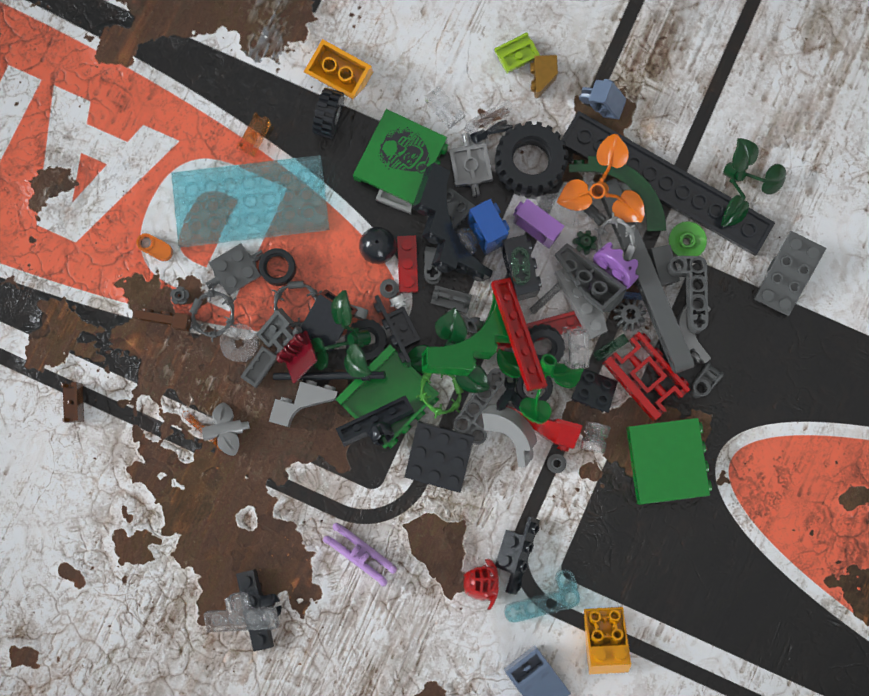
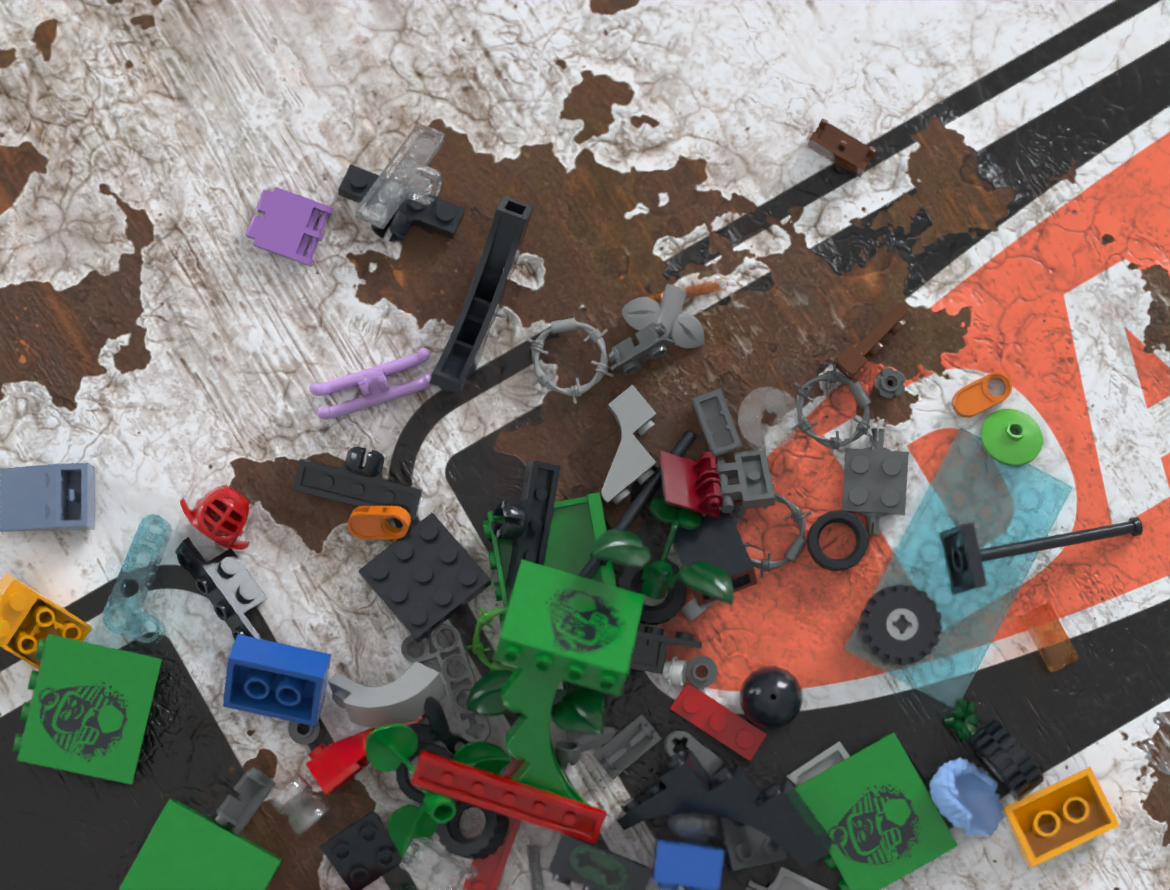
camera: 130 degrees right, 0 degrees up
none -> green panel [12,634,162,785]
none -> dark grey hinge [214,767,276,836]
none -> blue brick [223,634,331,727]
none -> medium lavender plate [246,187,334,267]
none -> black plate [293,447,423,520]
none -> orange piece [347,506,411,540]
none -> black arch [429,196,534,394]
none -> green panel [493,560,645,697]
none -> light grey piece [526,317,614,404]
none -> dark grey hinge [608,322,676,374]
none -> black wheel [859,584,942,666]
none -> light blue piece [929,758,1005,838]
none -> black tile [940,517,1143,595]
none -> dark green plant [944,699,978,741]
none -> bright green dish [981,409,1043,466]

